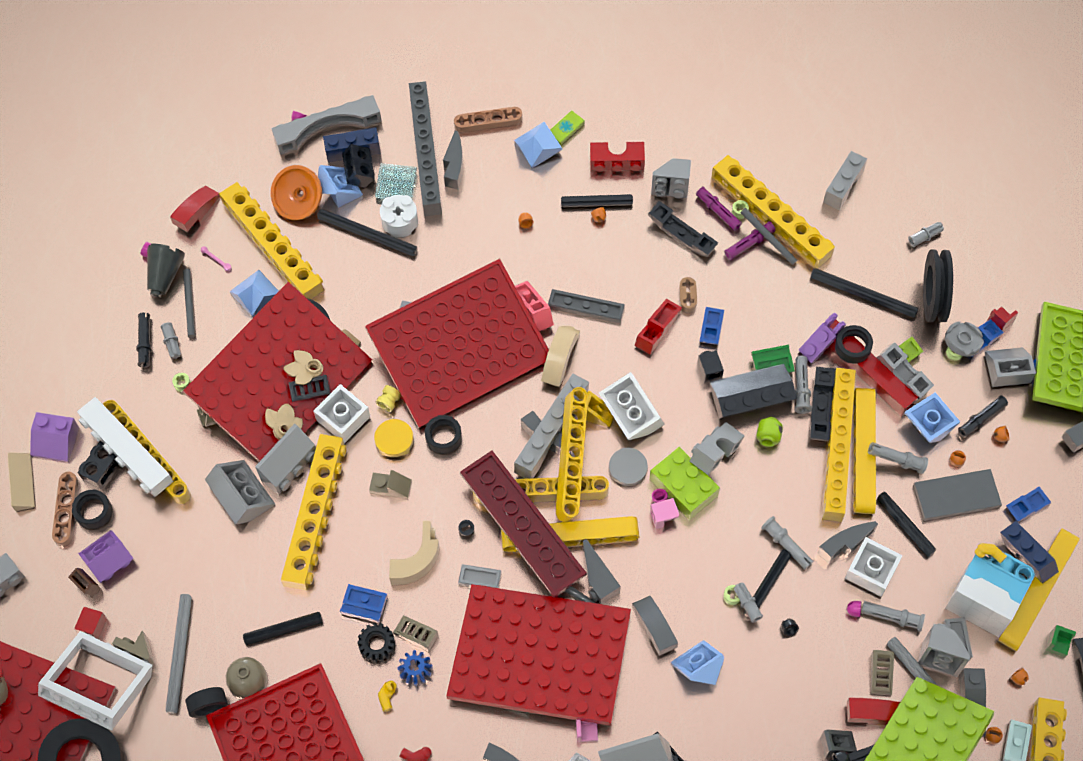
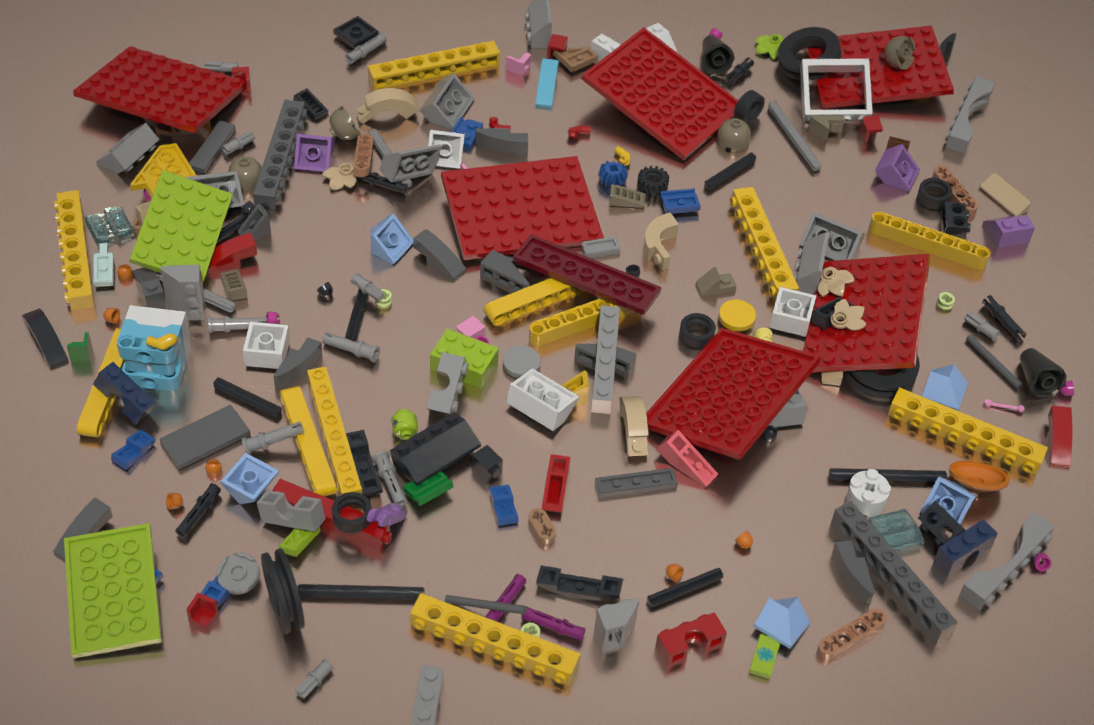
camera: 150 degrees right, 15 degrees down
white brick [77,397,173,497] -> none
yellow beam [556,387,588,522] -> none
light grey slope [985,347,1036,387] -> none

